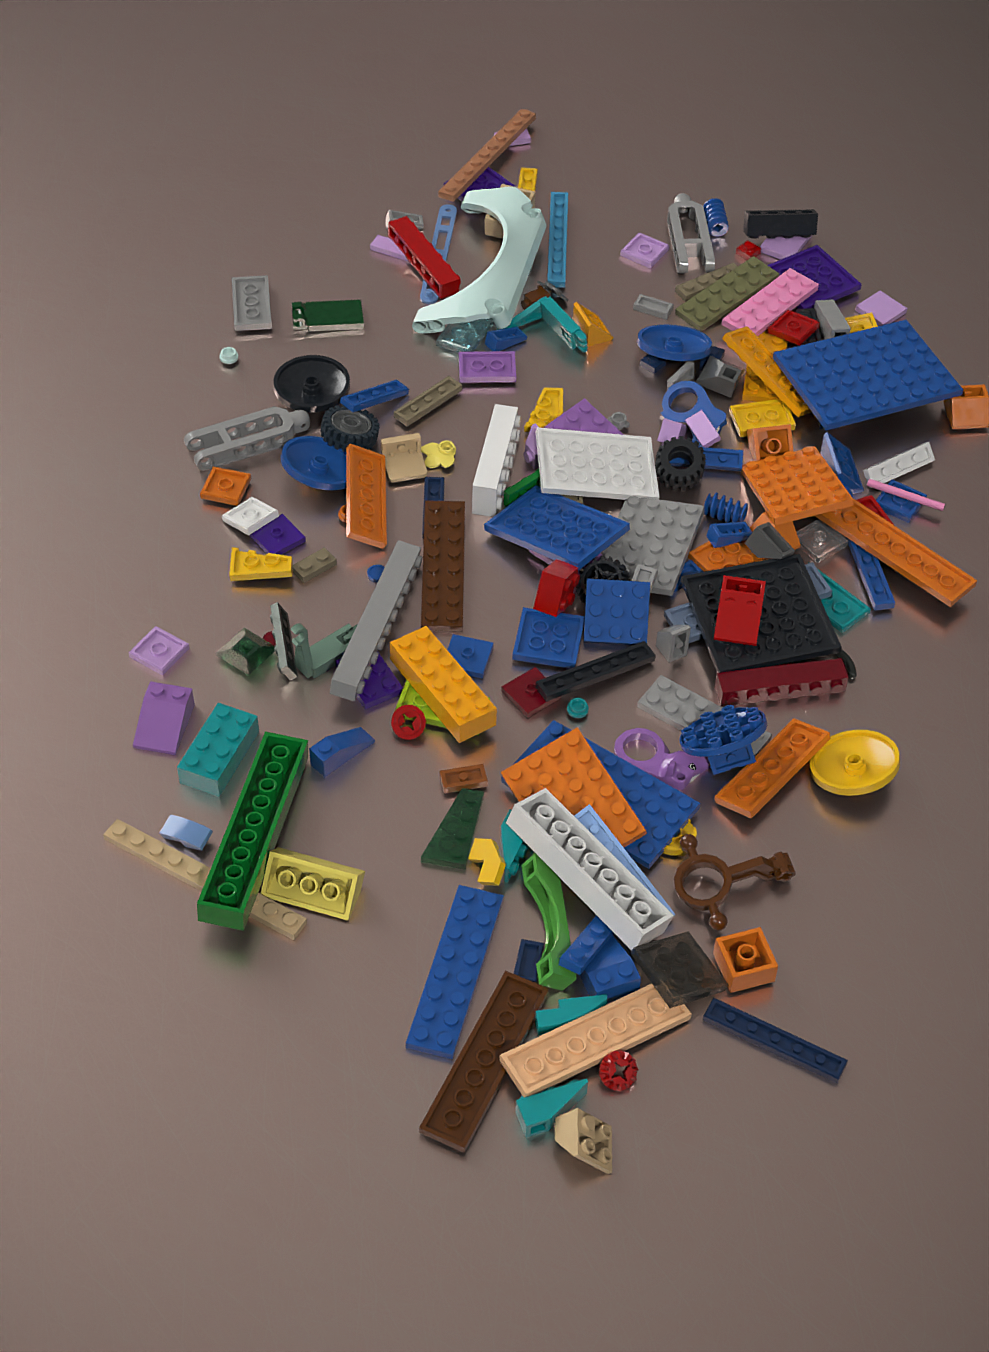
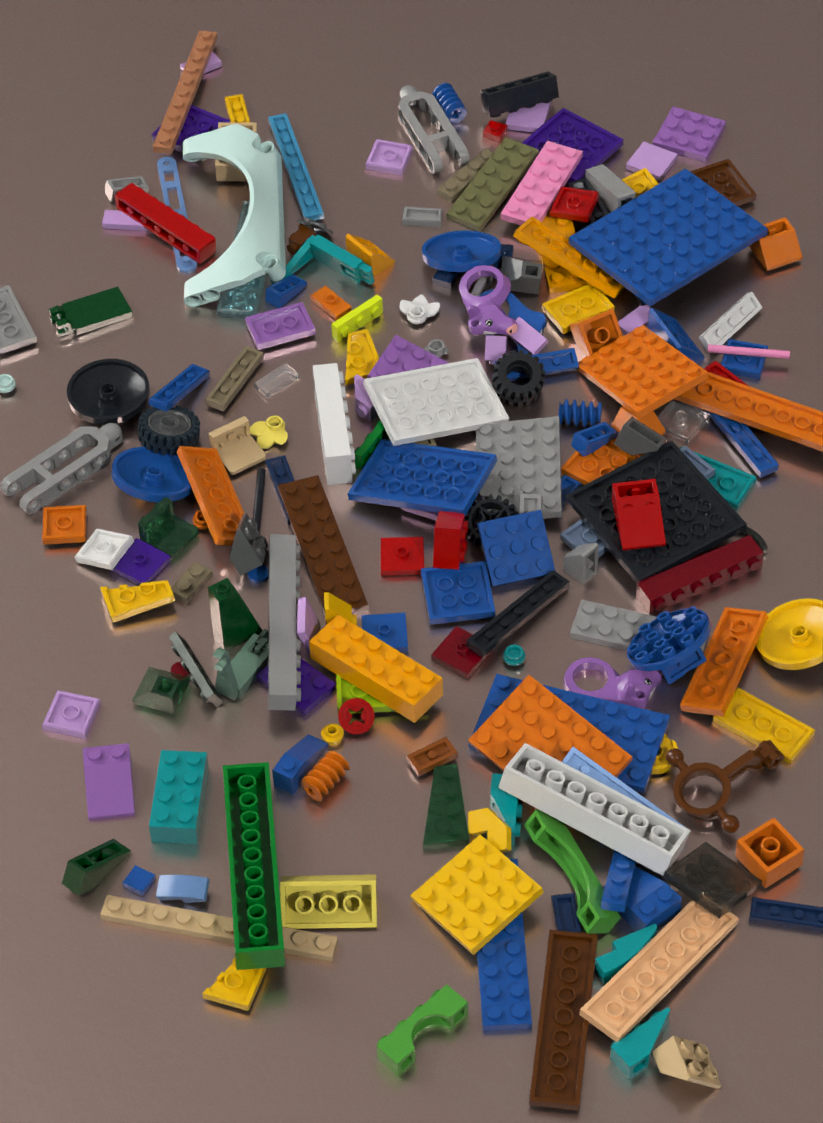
camera: 15 degrees left, 0 degrees up
red gear [599,1050,639,1091] -> none
none -> dark green slope [62,839,131,896]
none -> blue tile [122,865,156,896]
none -> clear green bracket [138,497,199,558]
none -> yellow wing [202,958,267,1011]
none -> dark green slope [208,578,263,650]
none -> dark grey slope [229,513,269,576]
none -> black bar [253,468,266,534]
none -> clear tile [254,363,299,398]
none -> lavender tile [297,597,320,655]
none -> orange piece [301,751,350,802]
none -> orange plate [310,285,352,320]
none -> yellow plate [321,724,344,745]
none -> yellow slope [324,592,357,625]
none -> neon yellow plate [331,295,383,342]
none -> bright green arch [376,984,468,1076]
none -> red plate [381,537,424,576]
none -> white plate [399,294,440,324]
none -> yellow plate [410,835,544,955]
none -> medium lavender animal [459,266,518,335]
none -> lavender tile [618,305,651,335]
none -> medium lavender plate [652,107,726,162]
none -> reddish brown plate [690,159,756,206]
none -> yellow tile [713,687,815,765]

